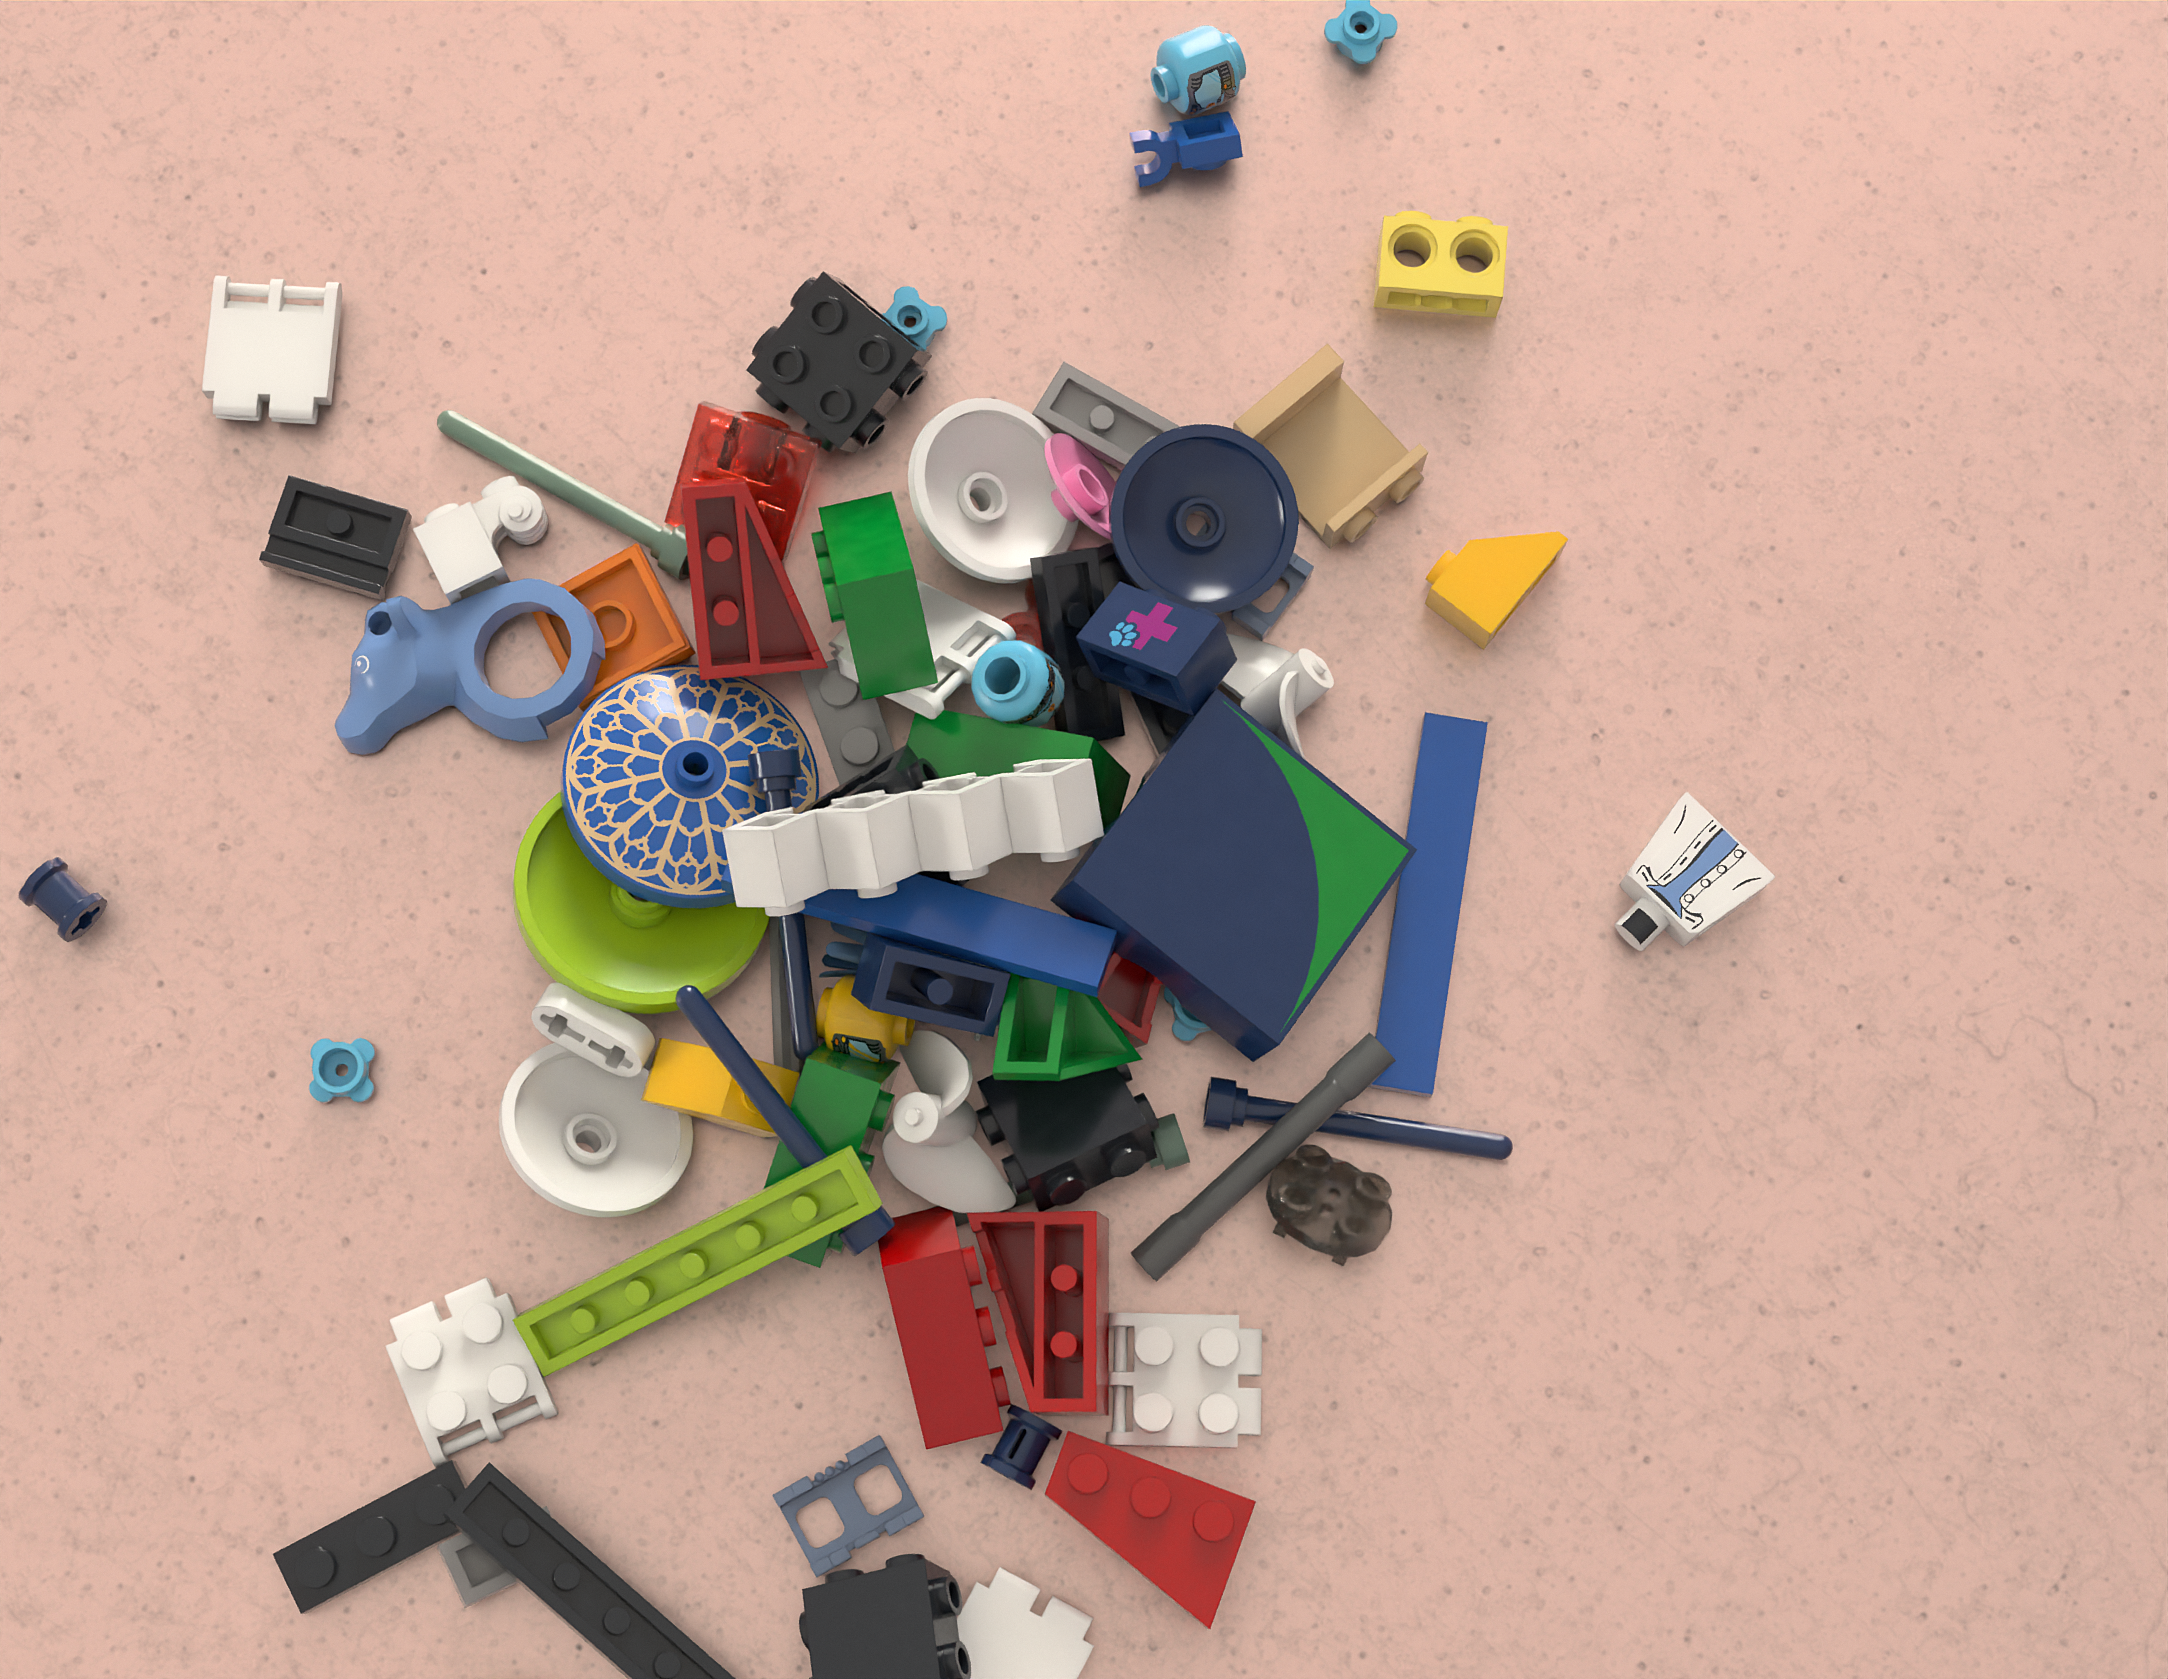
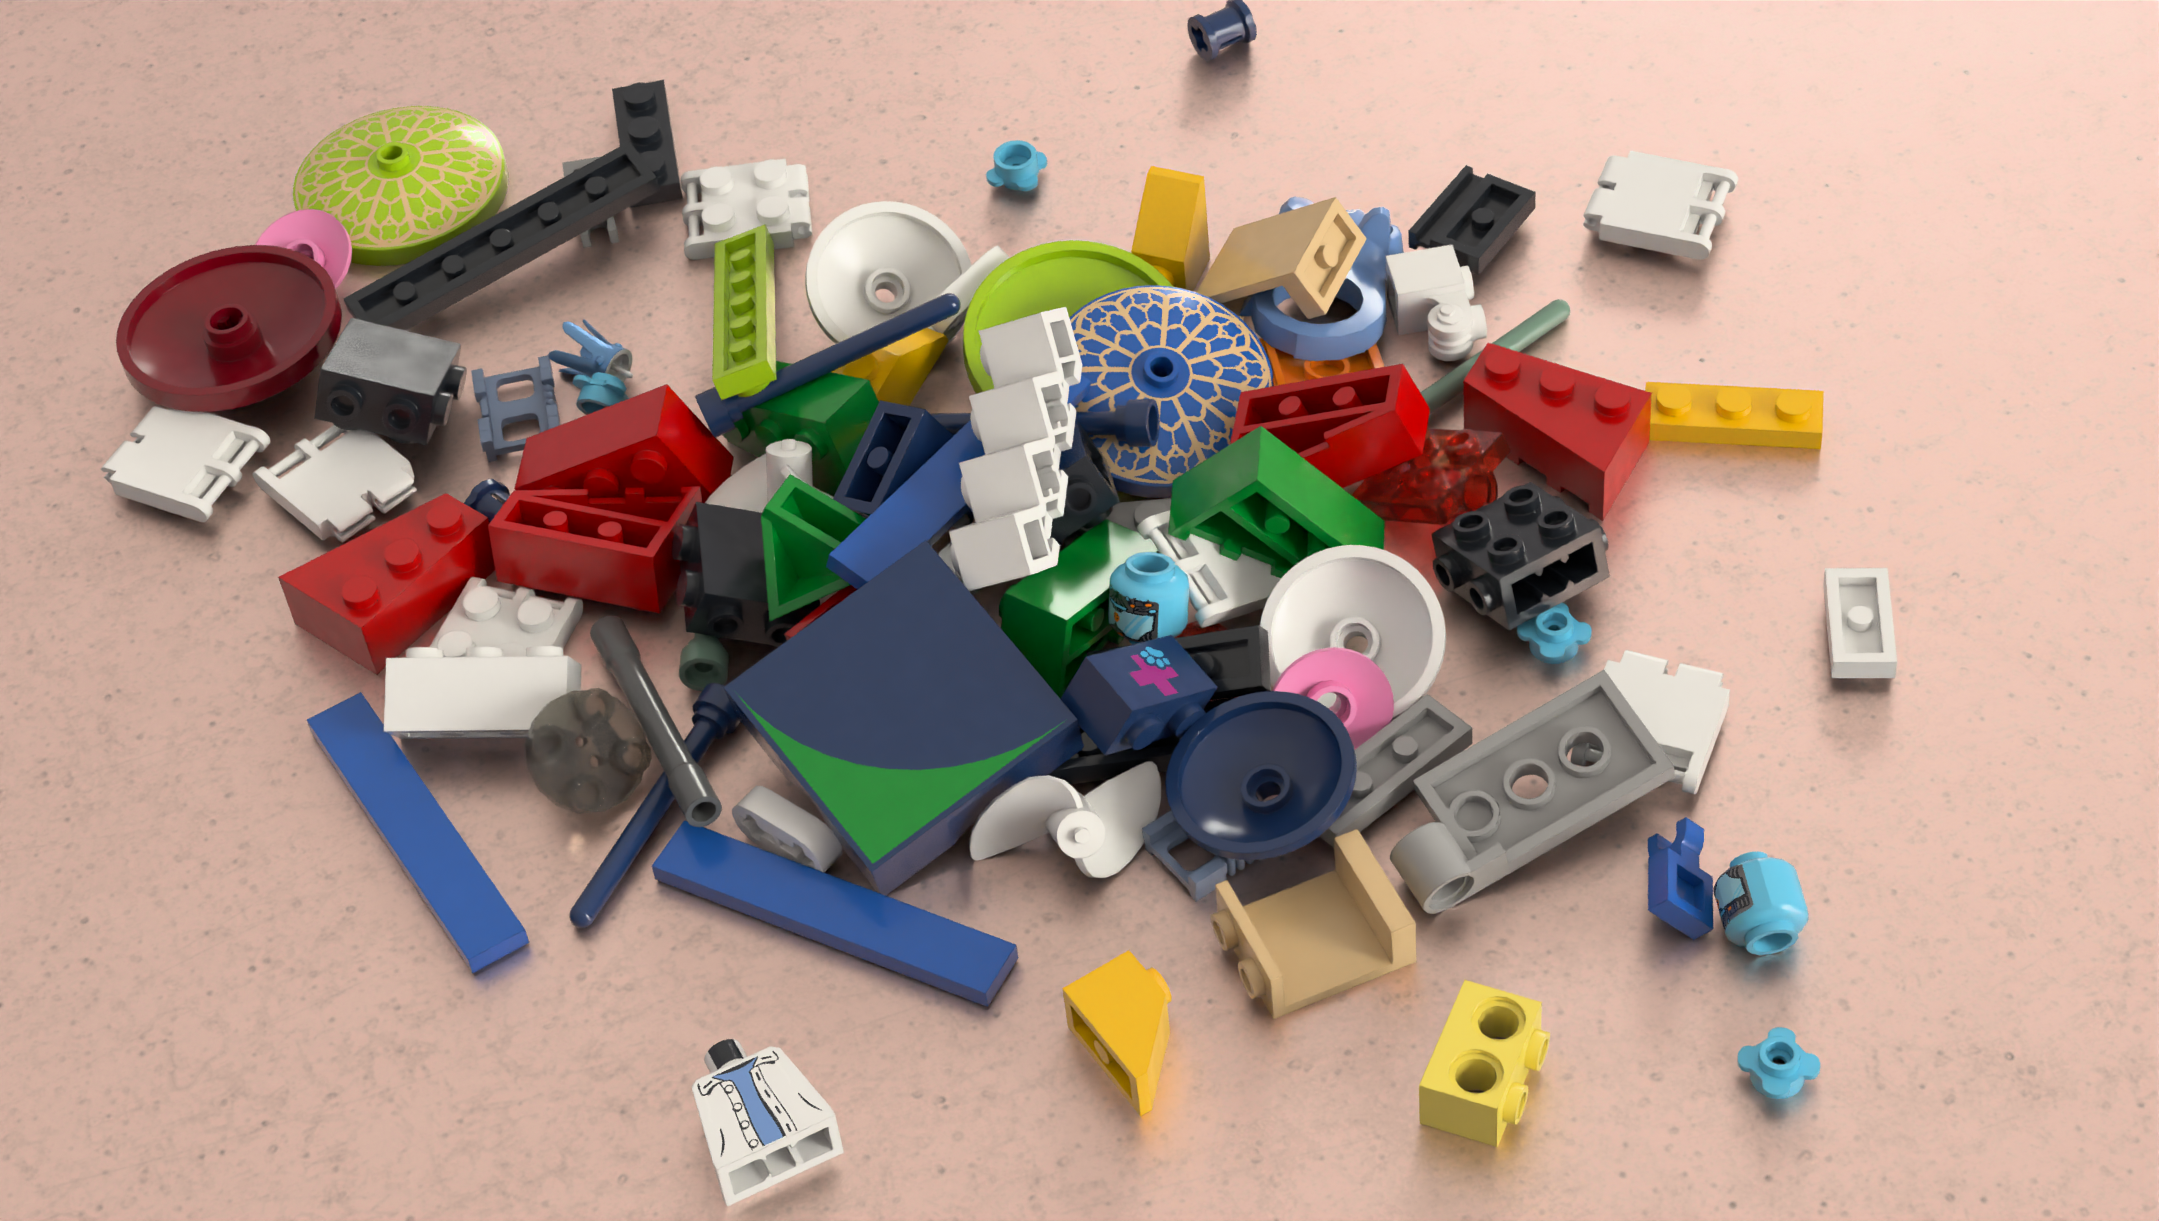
camera: 115 degrees right, 30 degrees down
none -> blue tile [307,692,529,973]
none -> white brick [384,646,582,739]
none -> flat silver piece [548,319,633,382]
none -> medium azure plate [573,372,629,415]
none -> white beam [732,786,843,872]
none -> yellow slope [1131,166,1210,291]
none -> tan panel [1197,197,1367,320]
none -> light grey hinge [1390,670,1675,914]
none -> red wedge [1463,343,1652,521]
none -> white plate [1571,650,1730,794]
none -> yellow plate [1645,382,1824,449]
none -> white plate [1823,568,1897,678]

